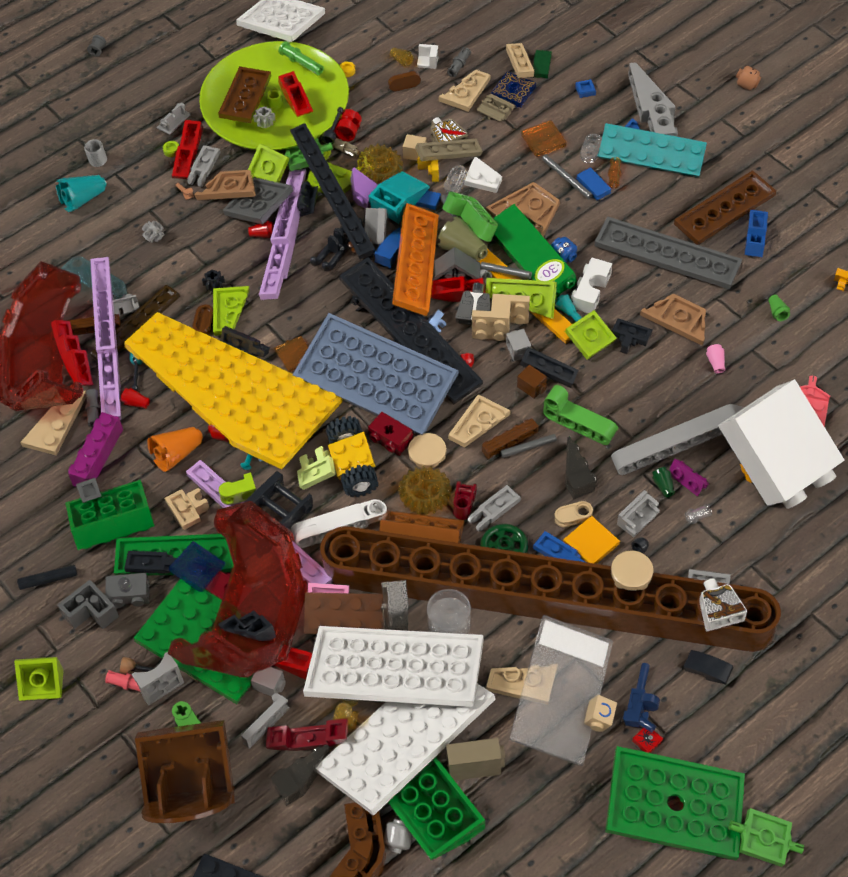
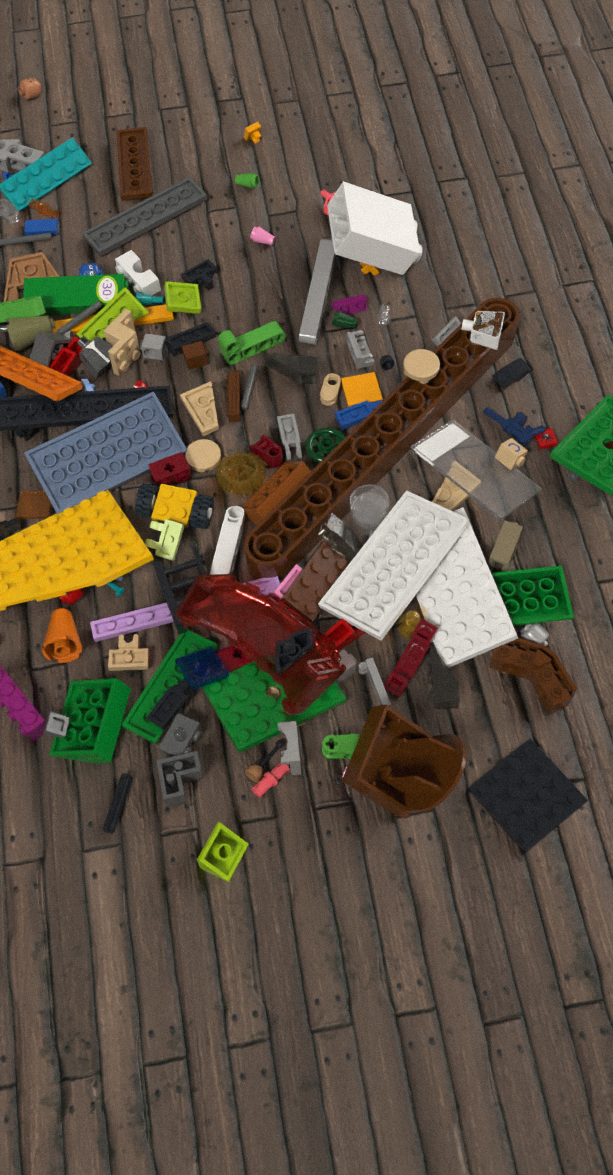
camera: 60 degrees left, 5 degrees up
lime leg [219,472,256,505] -> none
medium nougat wing [640,294,706,346] -> none
blue slope [744,210,768,257] -> none

